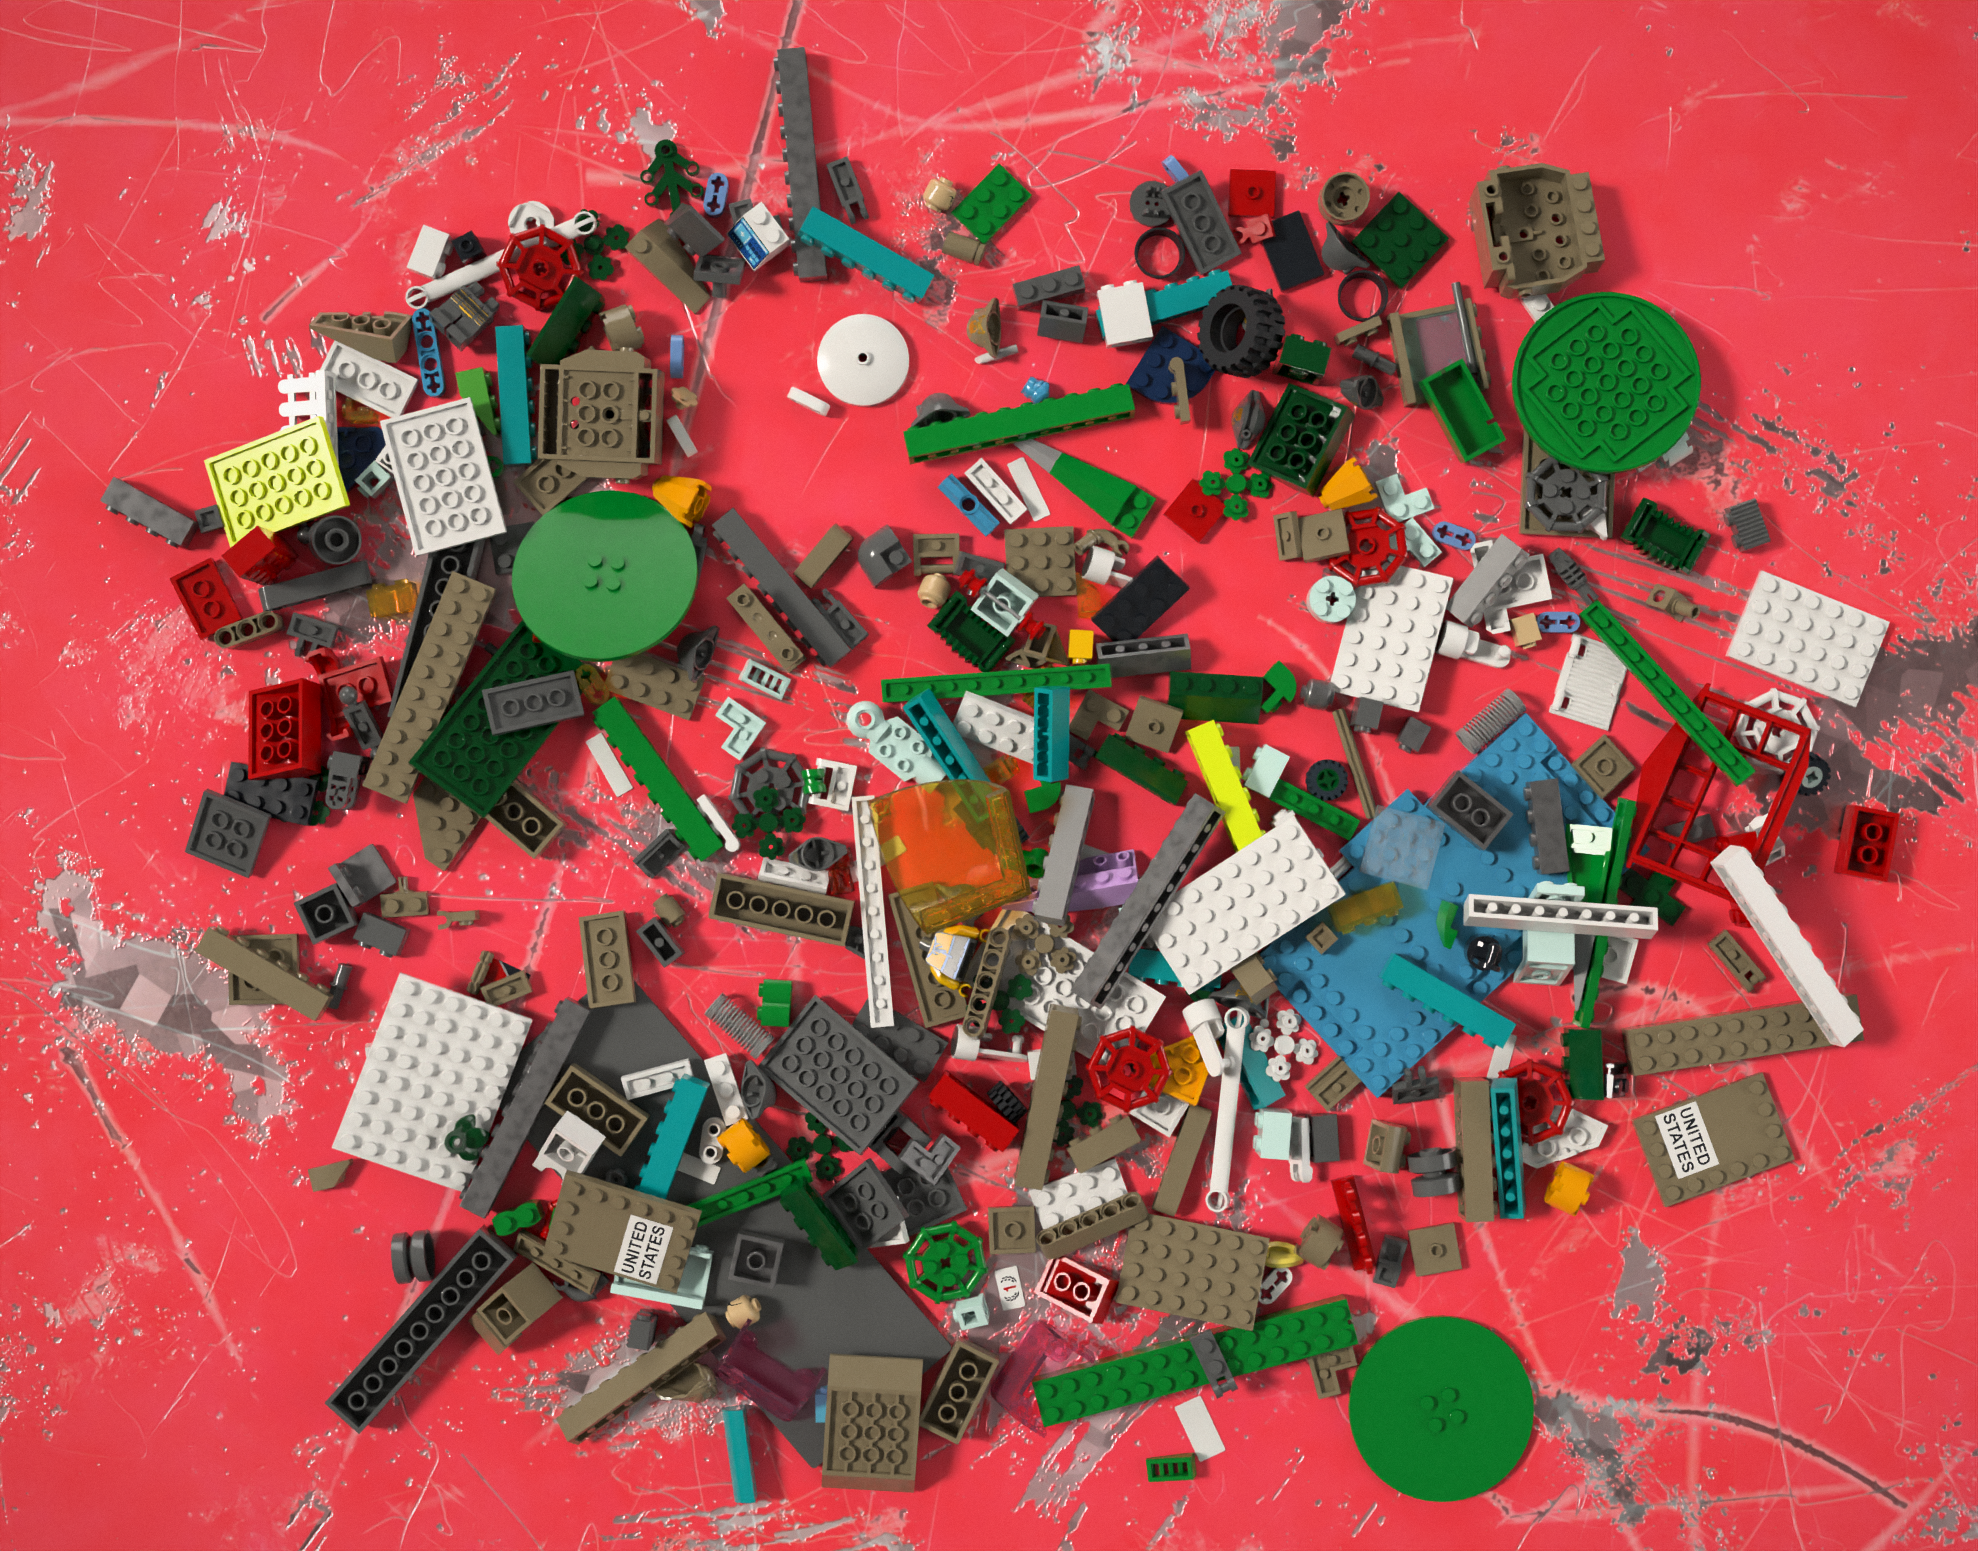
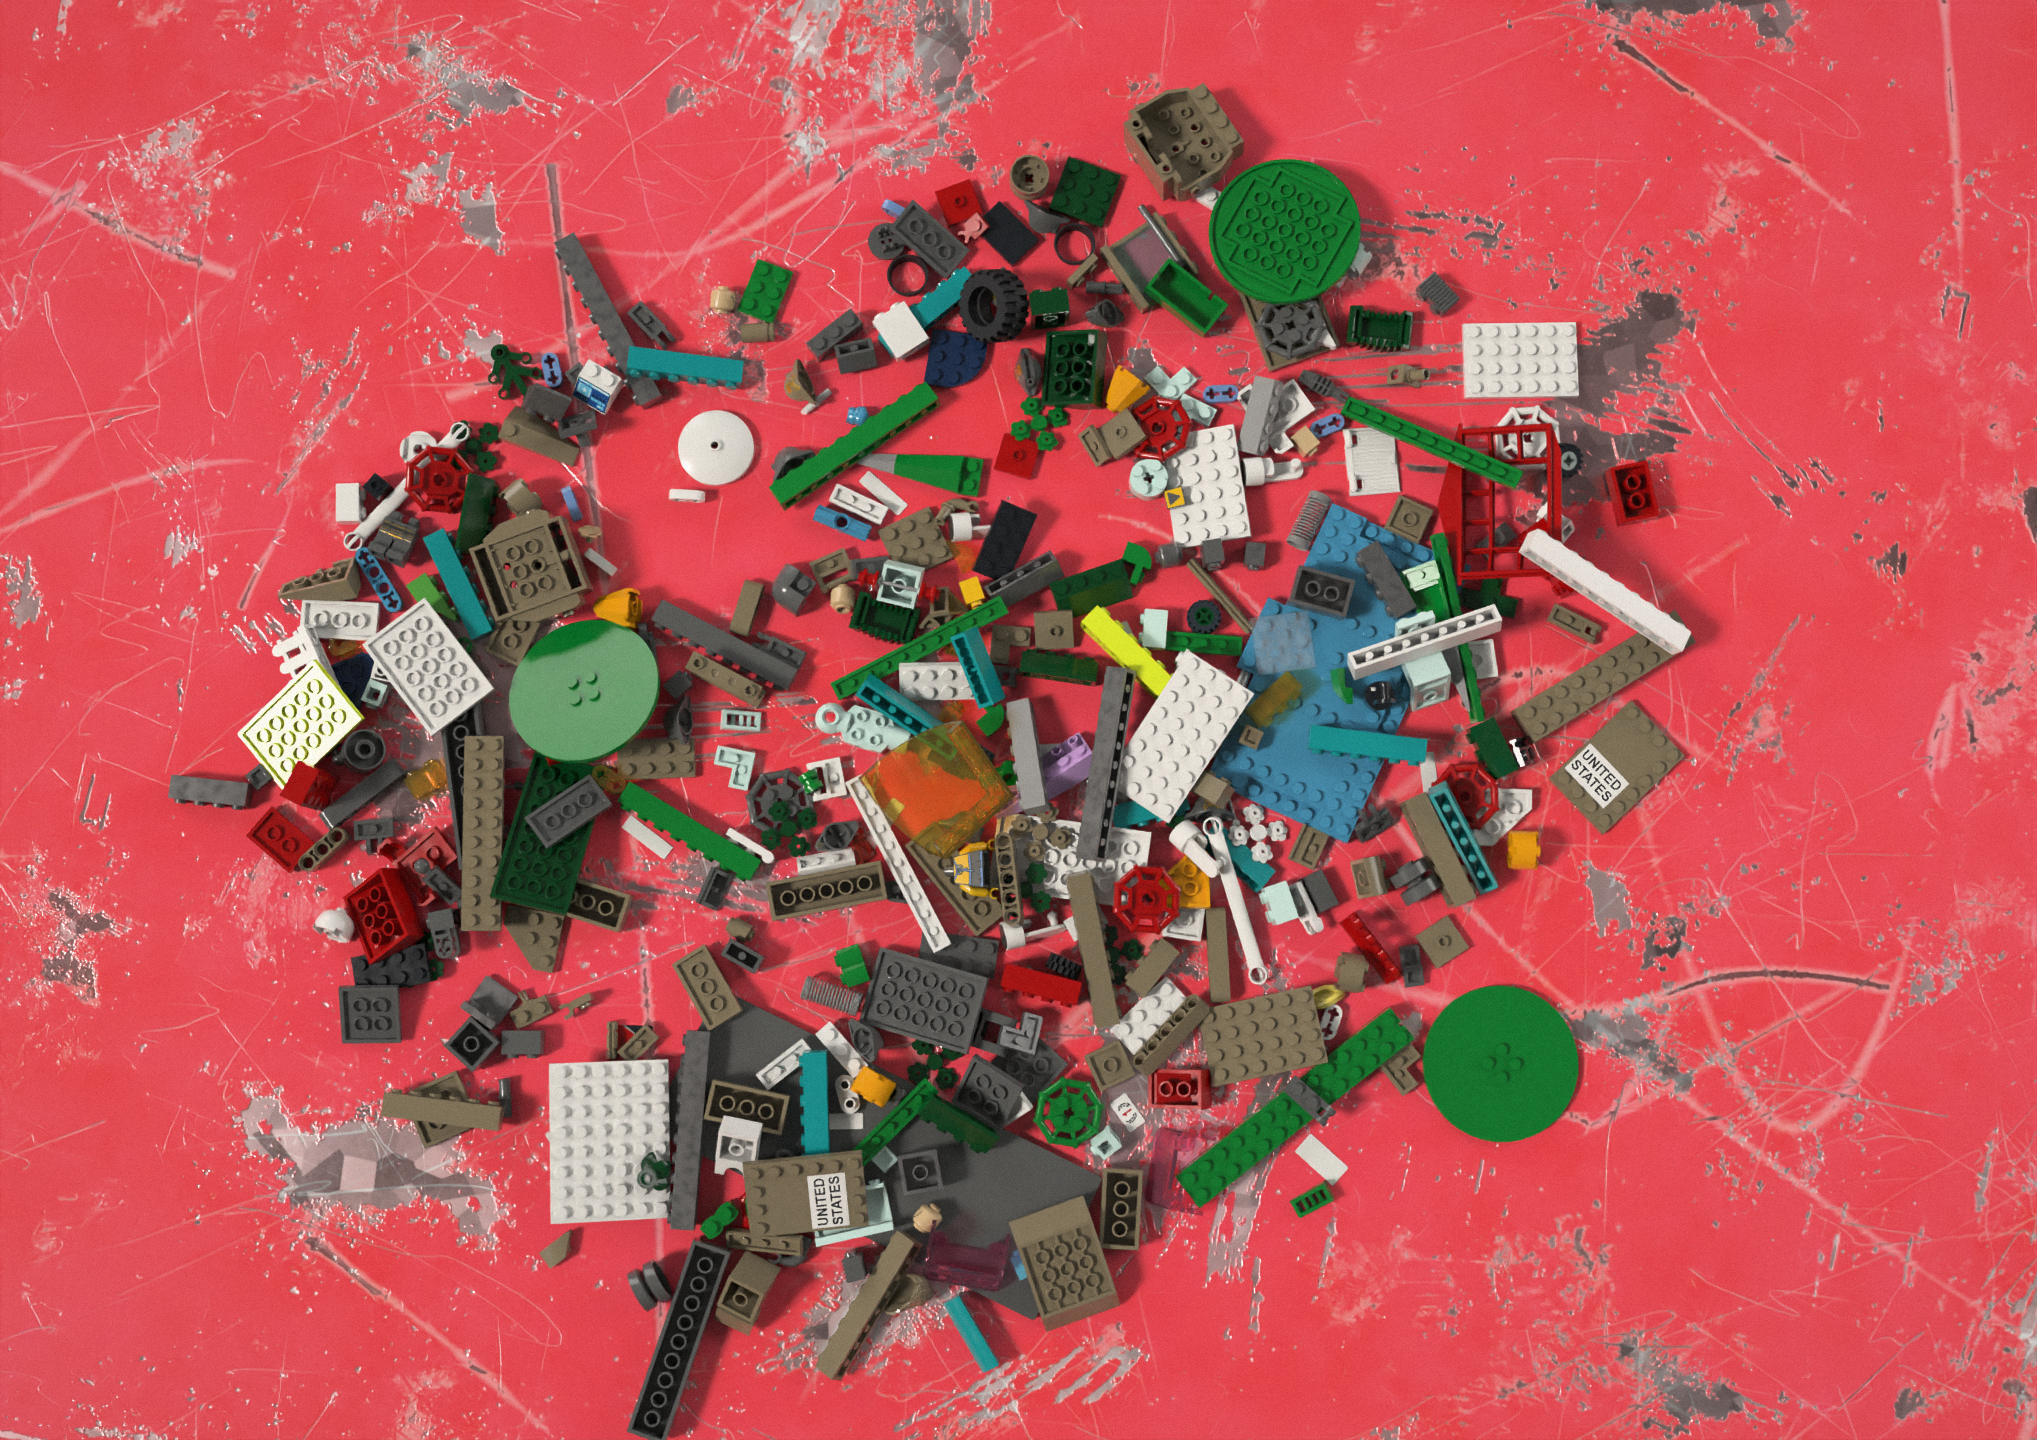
camera: 25 degrees left, 5 degrees down
dark grey plate [489,522,535,575] -> none
dark tan plate [1168,357,1191,425] -> none
none -> white cylinder [312,908,354,943]
none -> dark grey brick [663,670,695,702]
none -> light aqua tile [871,1145,898,1173]
none -> tile [1163,486,1187,510]

